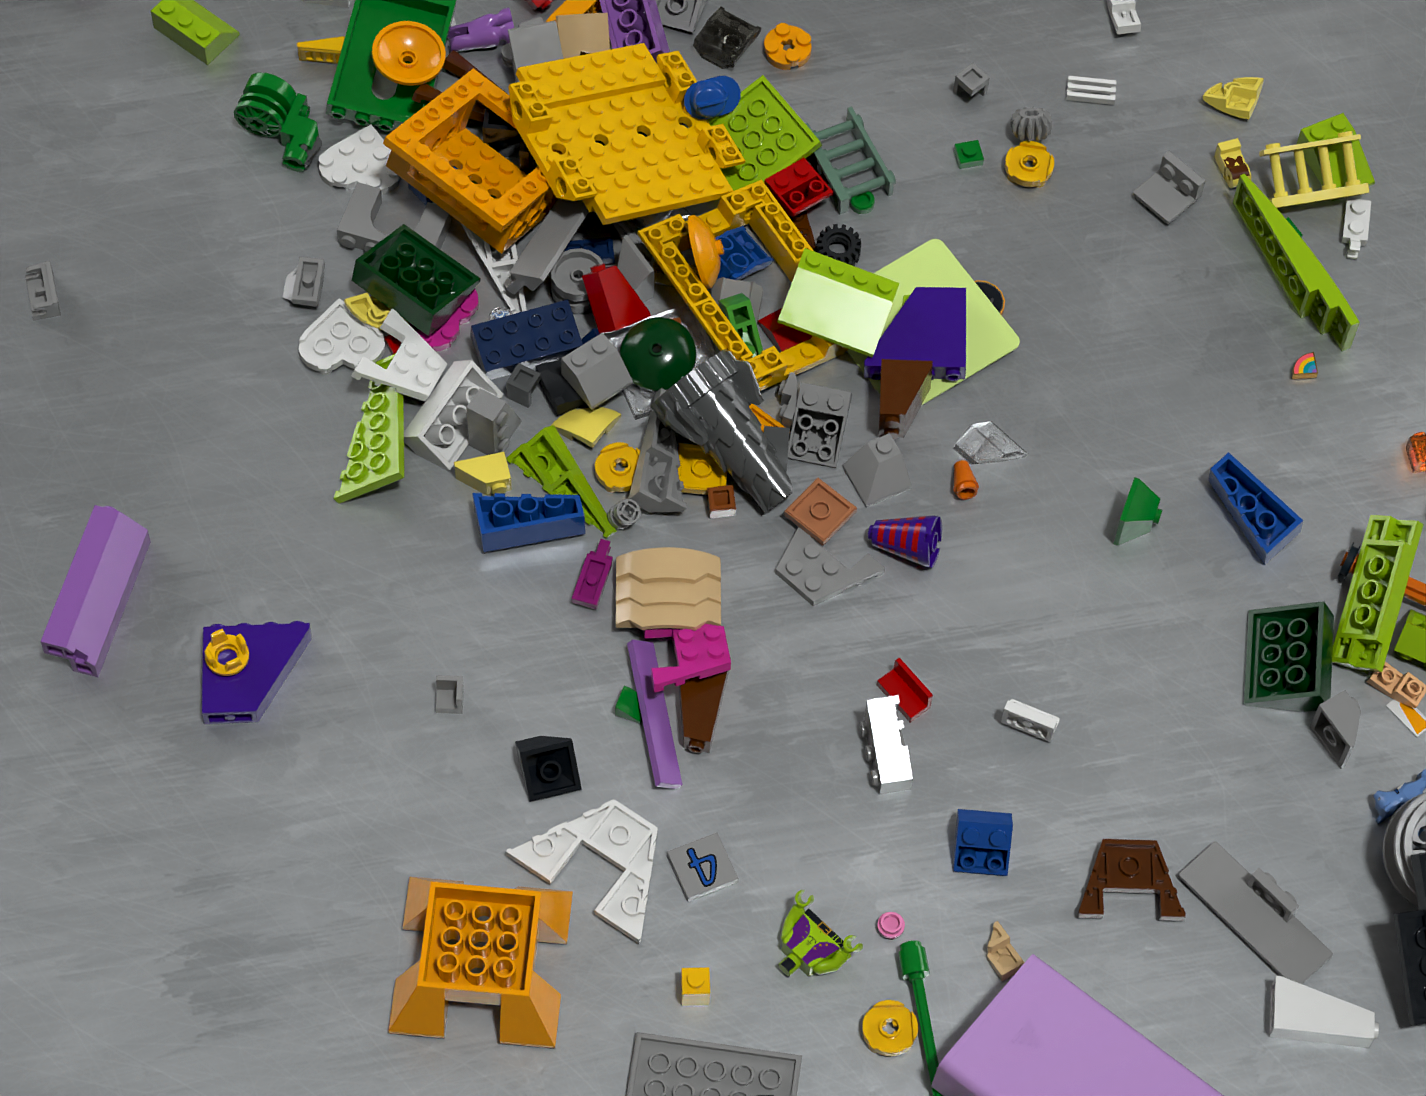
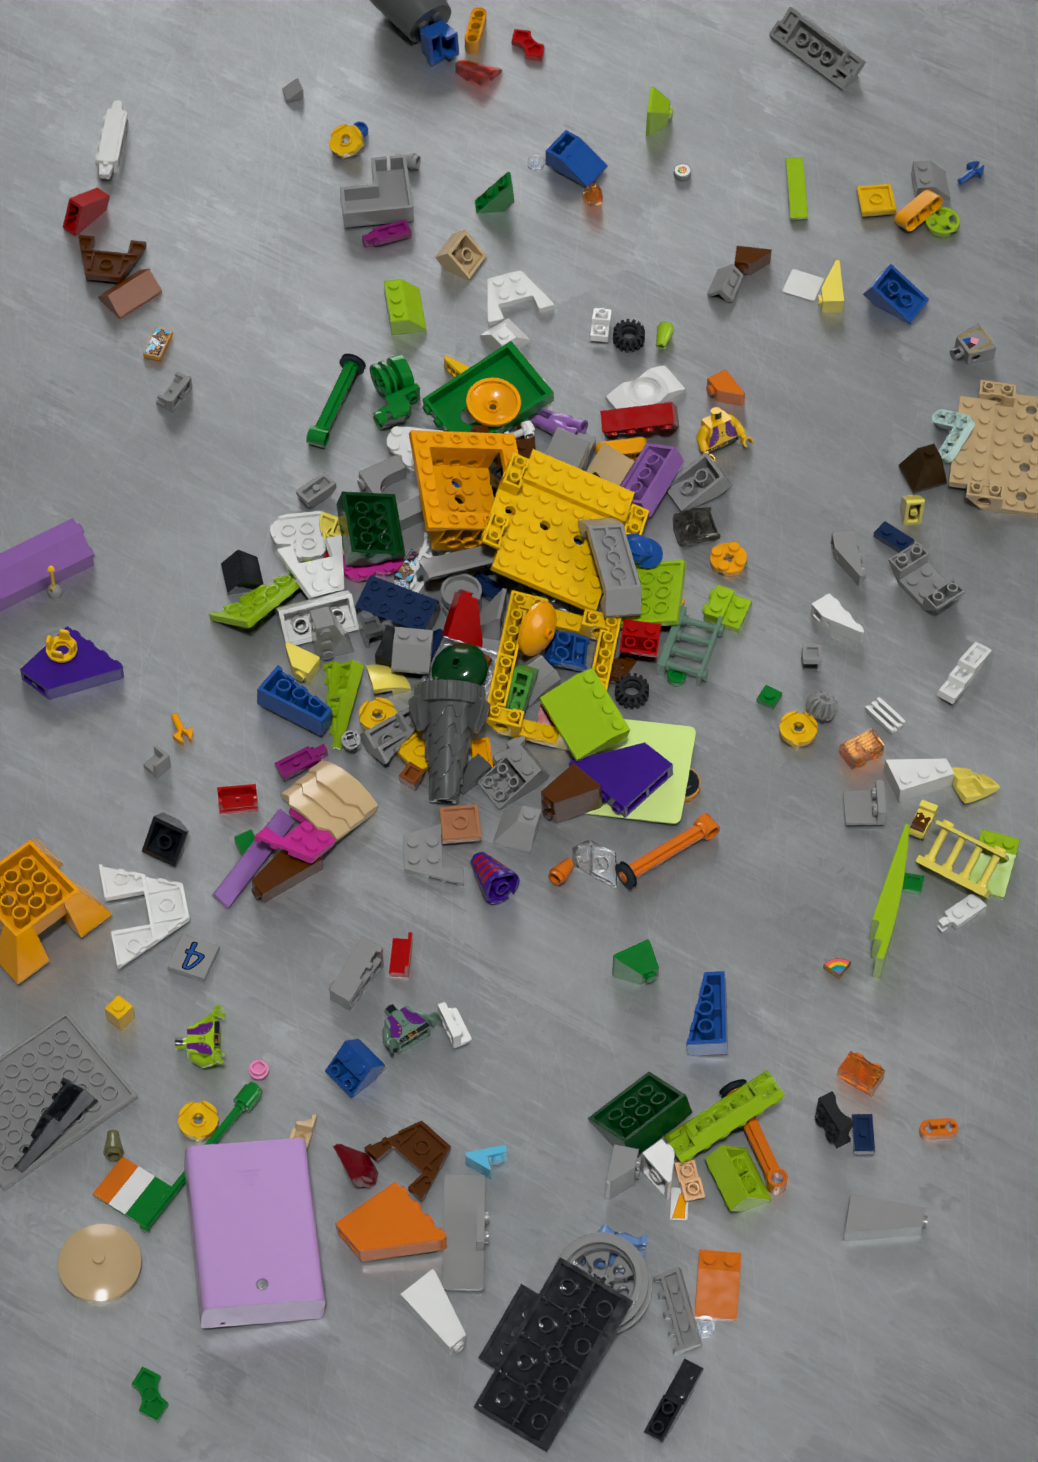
camera: 45 degrees right, 5 degrees down
none -> light grey hinge [47,566,63,599]
none -> light orange bar [171,713,193,746]
none -> red hinge [217,784,258,815]
none -> black slope [221,549,264,595]
none -> green piece [306,353,366,448]
none -> dark red slope [333,1144,378,1189]
none -> orange slope [335,1182,447,1262]
none -> sand green torso [382,1004,443,1055]
none -> tile [394,549,419,586]
none -> medium azure slope [465,1145,507,1179]
none -> white bar [504,421,535,439]
none -> light grey slope [578,518,642,618]
none -> orange piece [615,813,720,889]
none -> white slope [641,1139,675,1201]
none -> lime plate [702,584,752,633]
none -> white slope [810,593,864,643]
none -> clear orange brick [839,728,885,770]
none -> white wedge [883,758,954,803]

